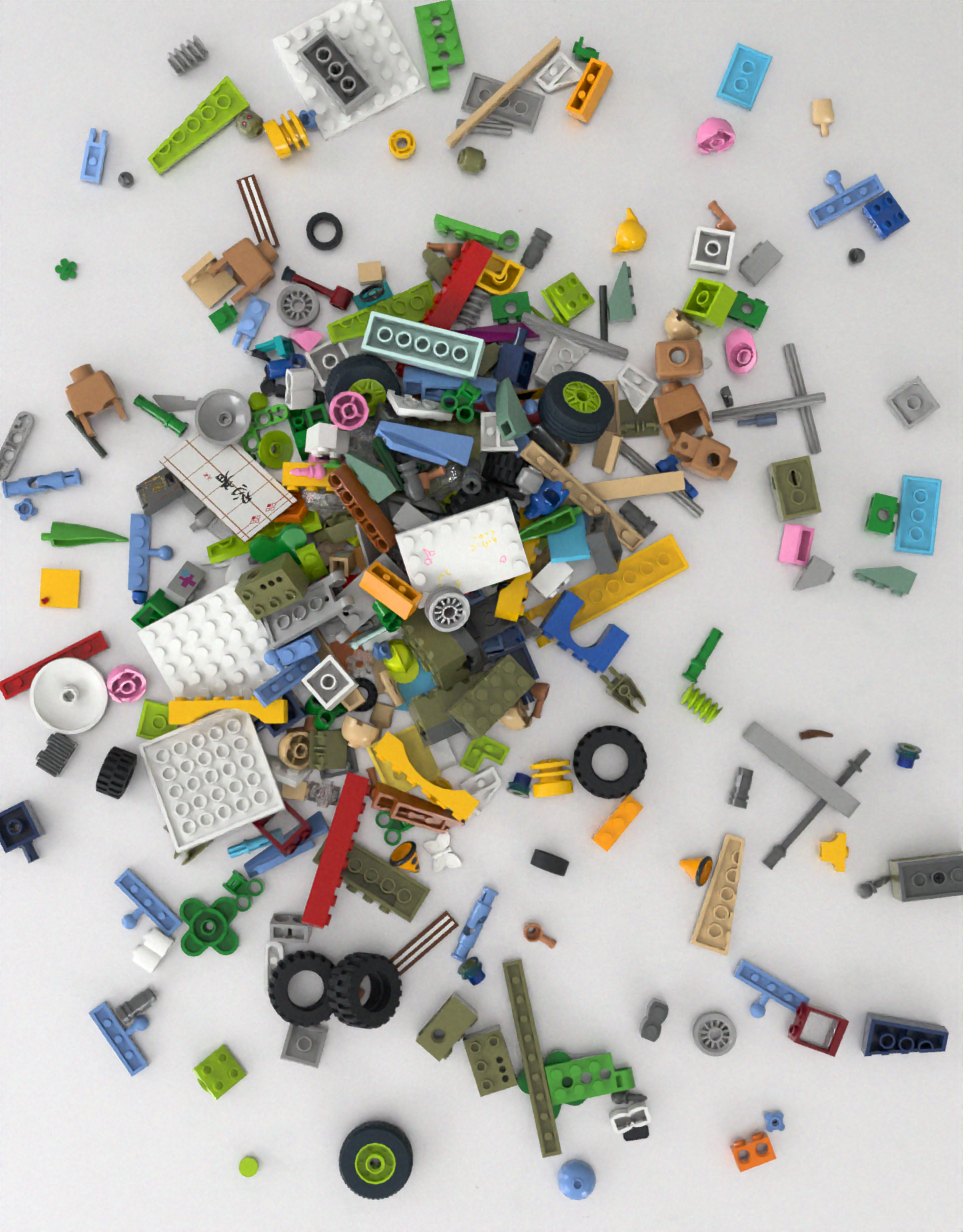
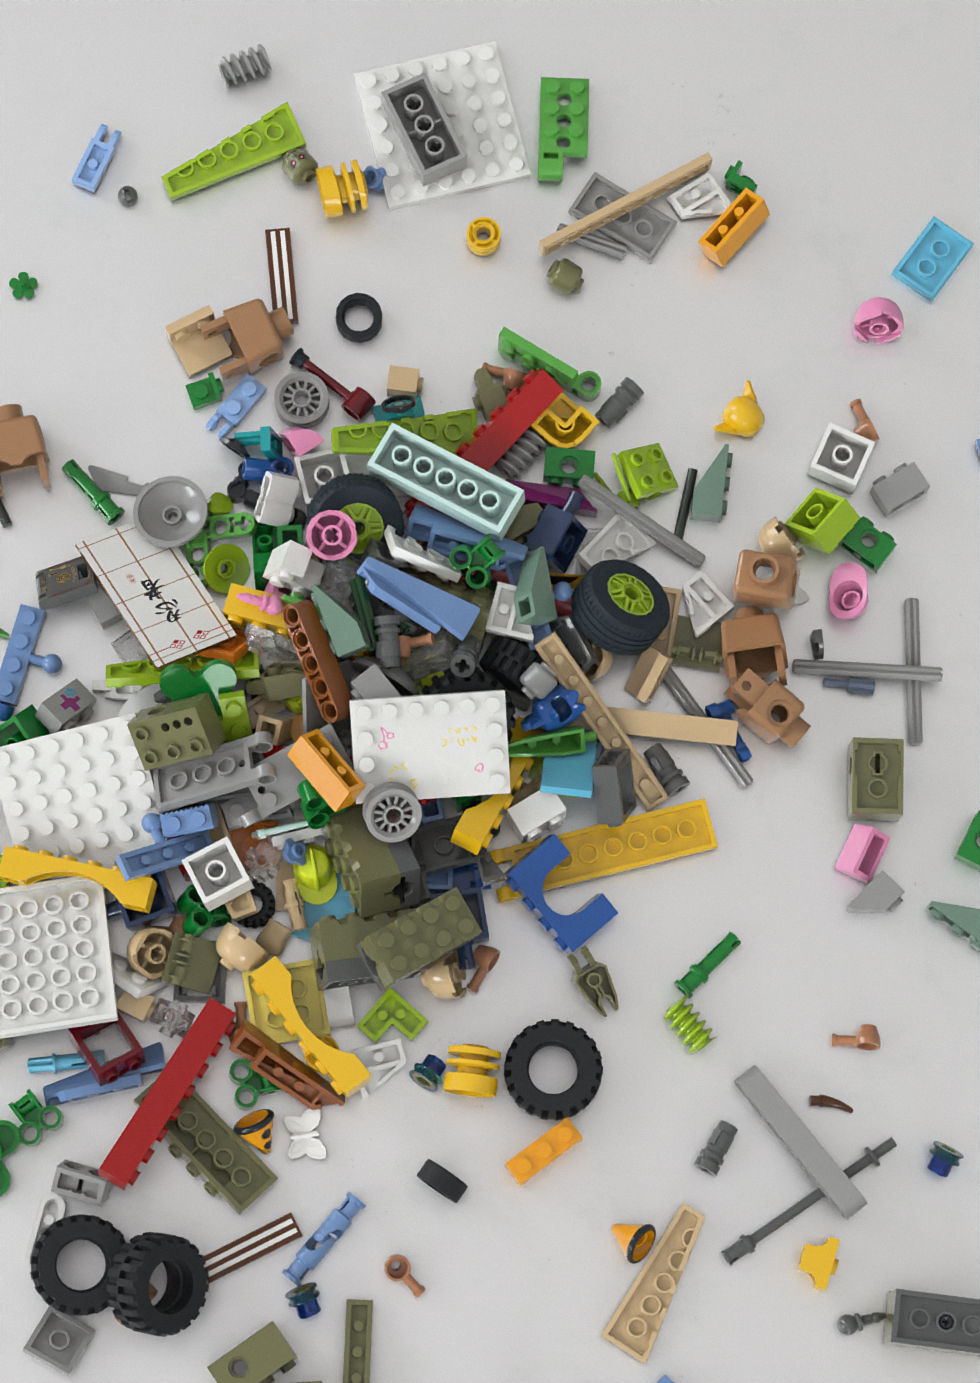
camera: 10 degrees right, 10 degrees down
light grey plant [189,506,219,532] -> none
none -> nougat bar [832,1024,881,1050]

